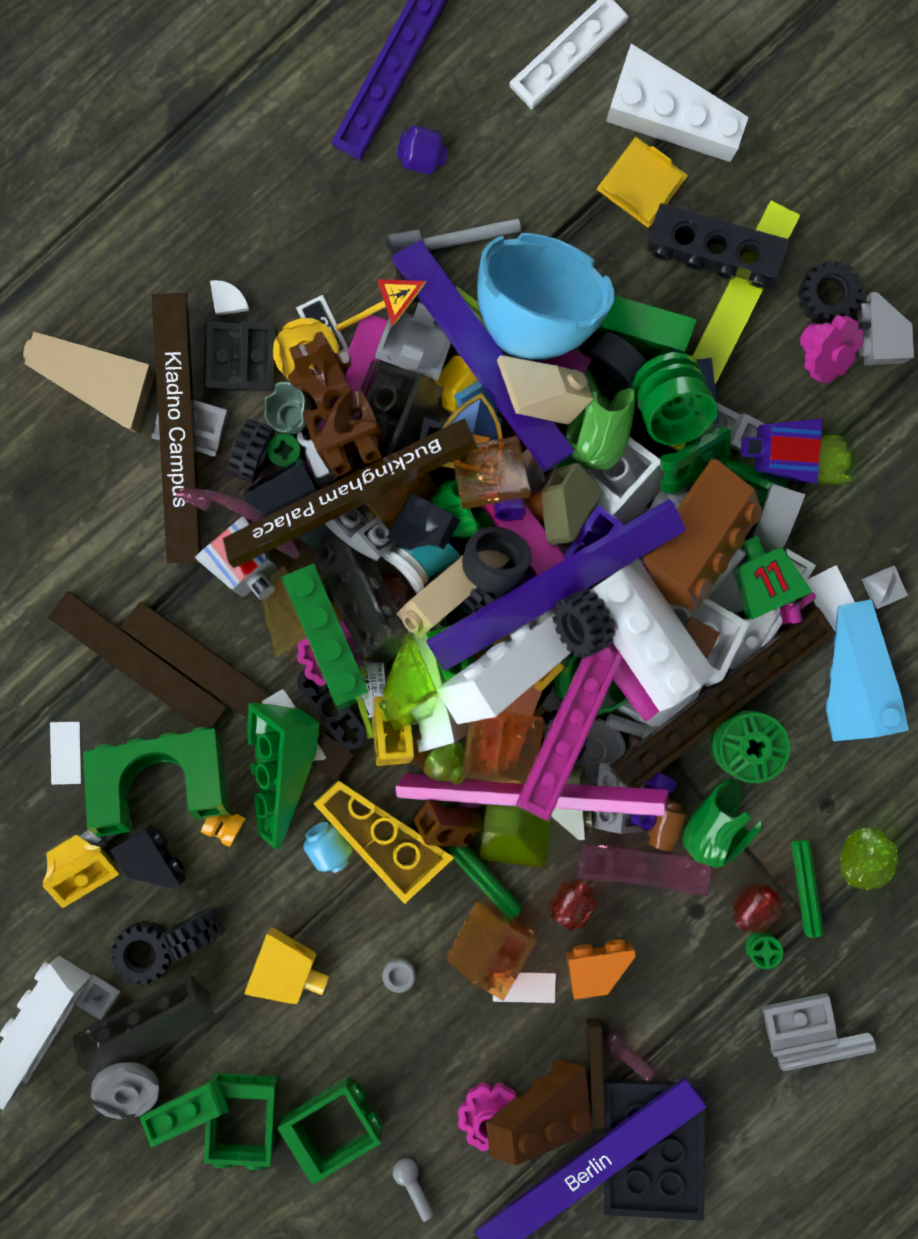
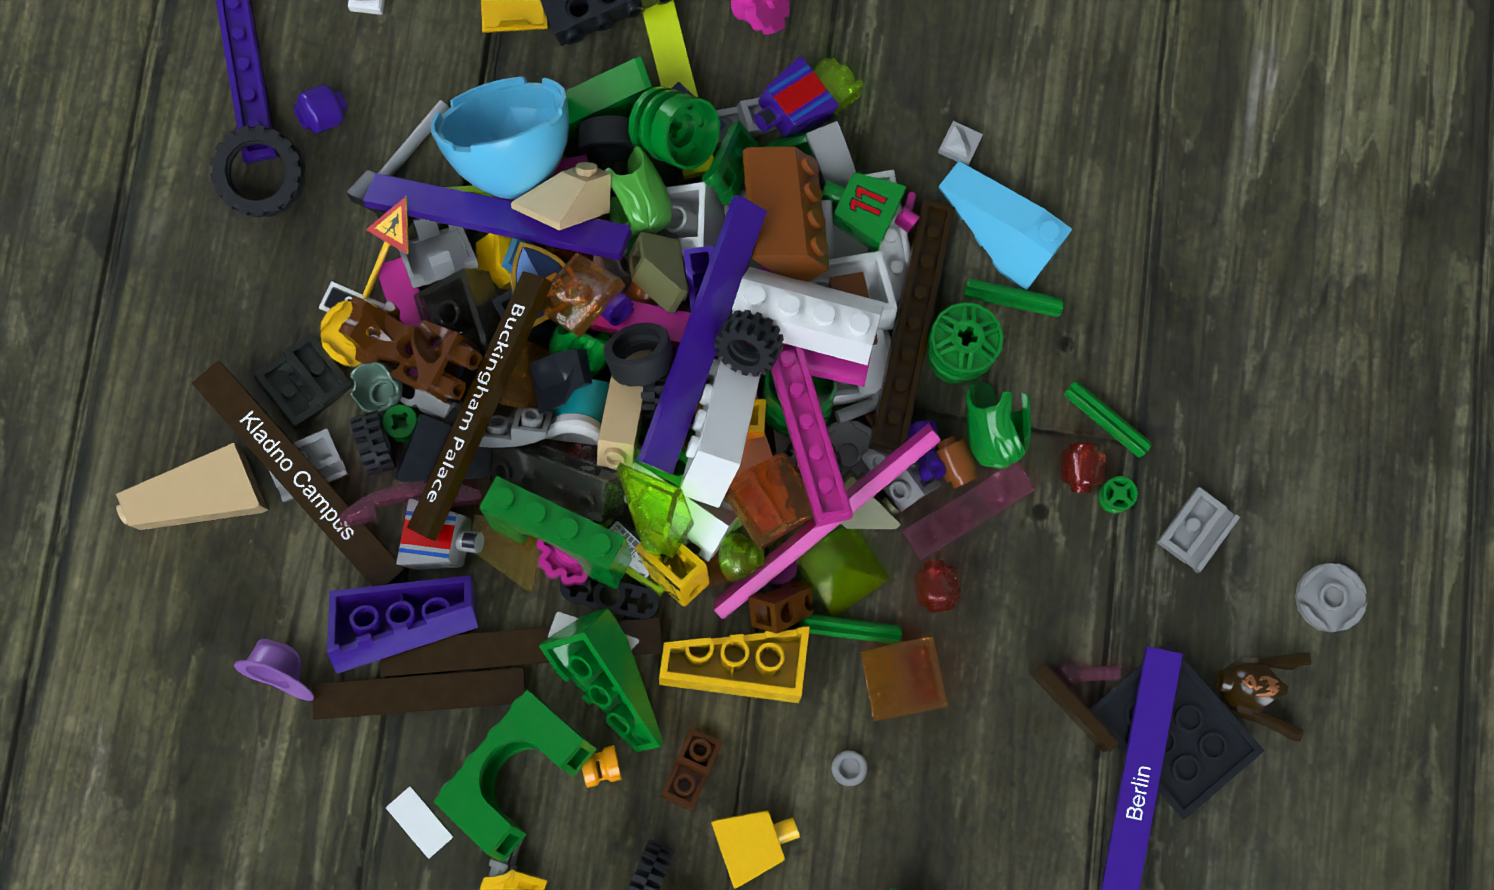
camera: 45 degrees left, 10 degrees down
black slope [111,824,186,889] -> none
white tile [210,280,250,316] -> none
medium azure head [303,822,353,873] -> none
dark pink plant [458,1082,516,1151] -> none
reddish brown wedge [486,1059,593,1166] -> none
white sticker [493,972,556,1003] -> none
orange slope [566,939,636,1000] -> none
light grey axle [777,1033,876,1071] -> none
white sticker [806,565,855,631] -> none
clear neon green hair [839,828,898,890] -> none
none -> black tyre [210,125,306,218]
none -> medium lavender piece [234,639,314,701]
none -> dark purple wedge [327,575,478,673]
none -> reddish brown slope [660,728,723,812]
none -> green axle [964,279,1064,317]
none -> dark brown piece [1217,653,1312,742]
none -> light grey tile [1295,563,1367,632]

